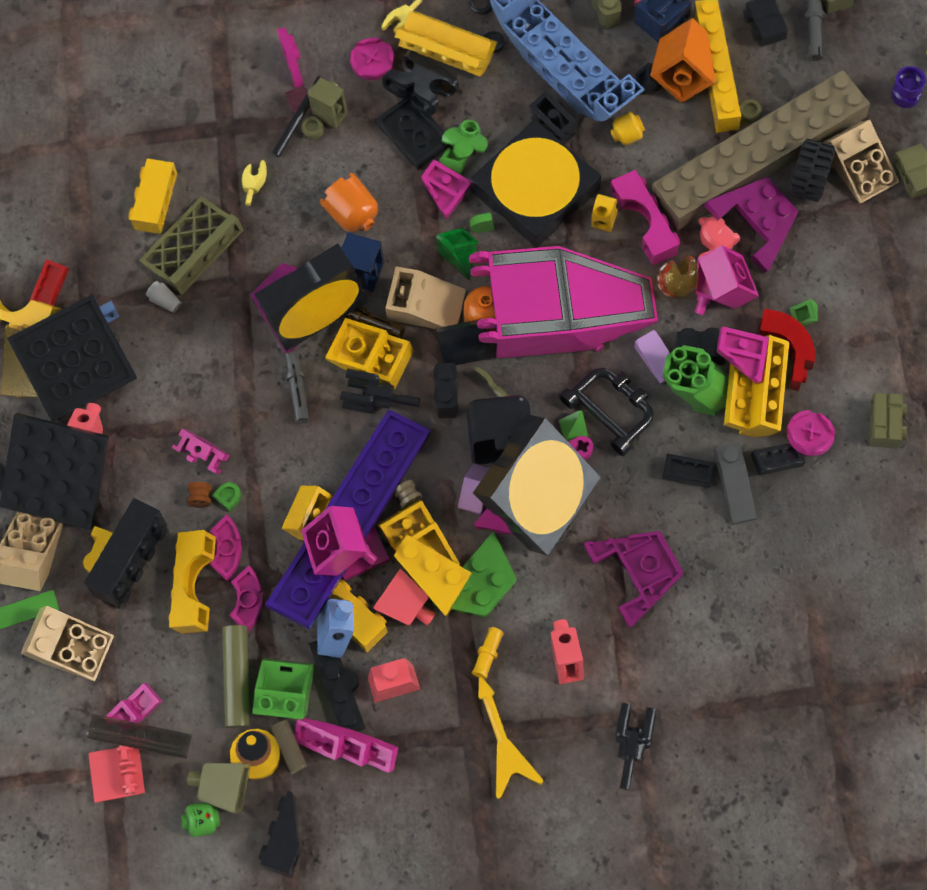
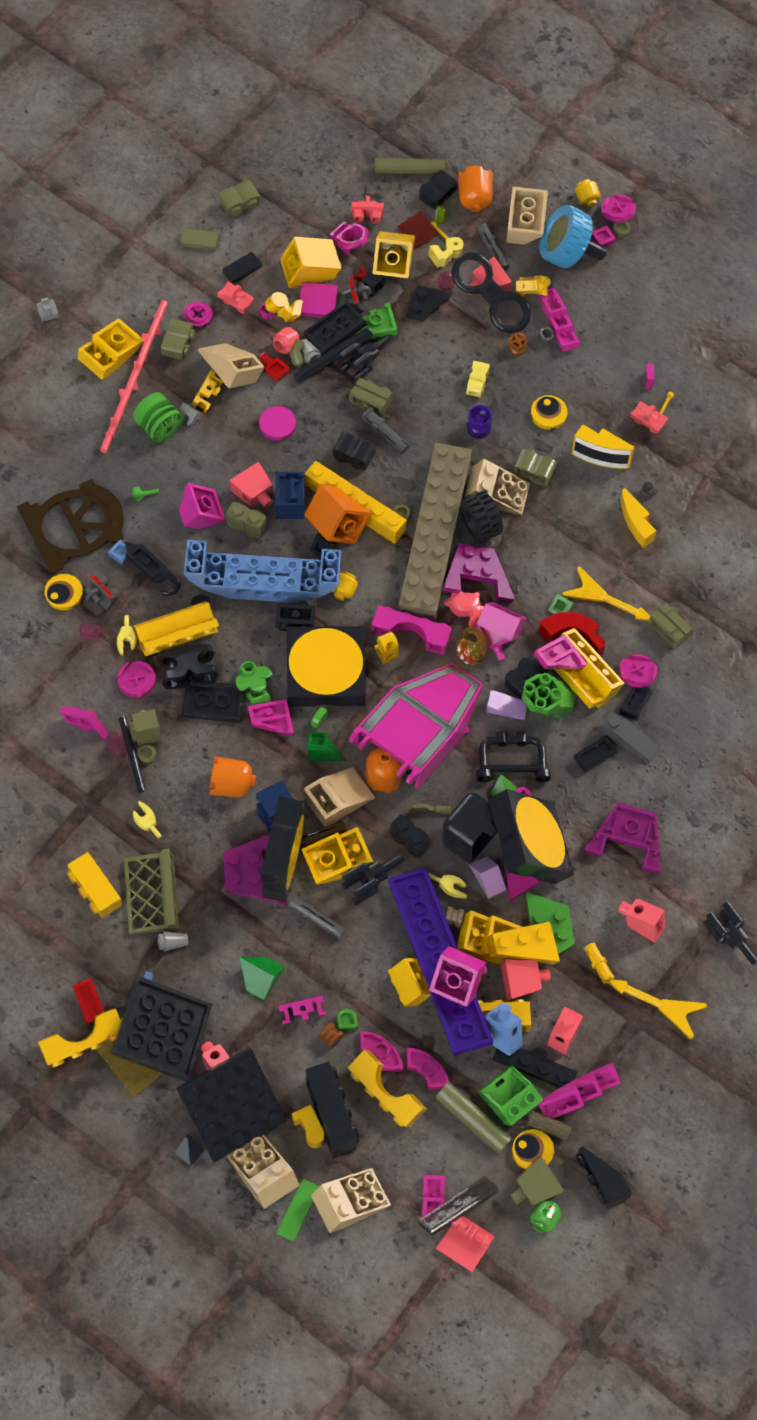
camera: 55 degrees left, 5 degrees down
black slope [436,318,492,366] -> none
none -> green slope [239,957,285,1001]
none -> light yellow hand [429,873,467,899]
none -> yellow piece [562,567,650,621]

